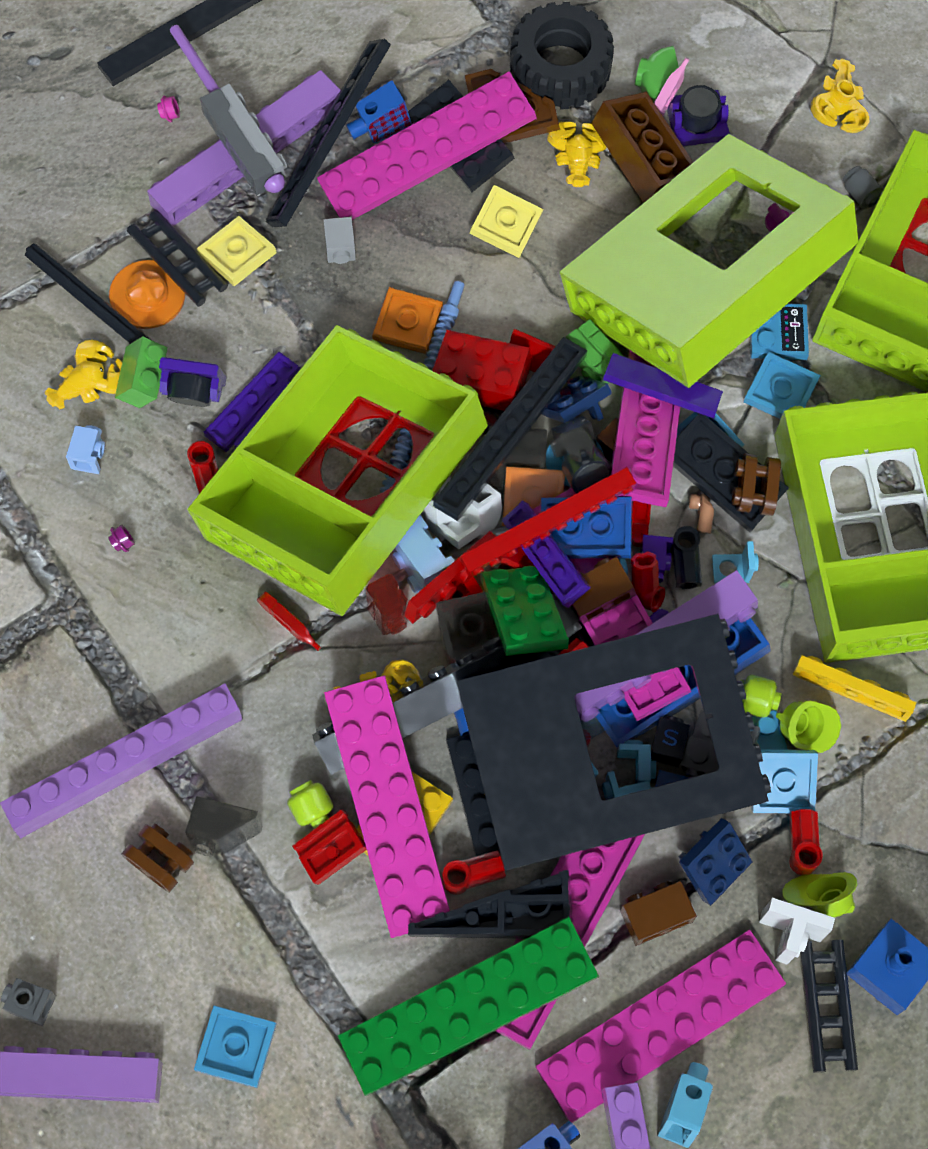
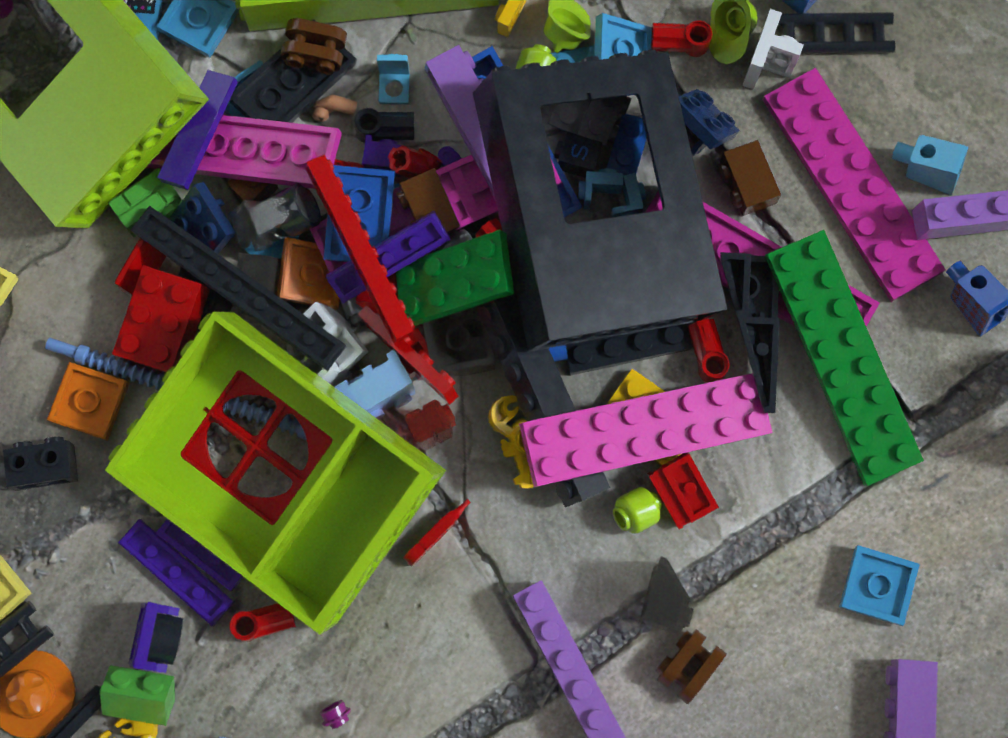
camera: 85 degrees left, 10 degrees up
none -> black brick [3,437,78,491]

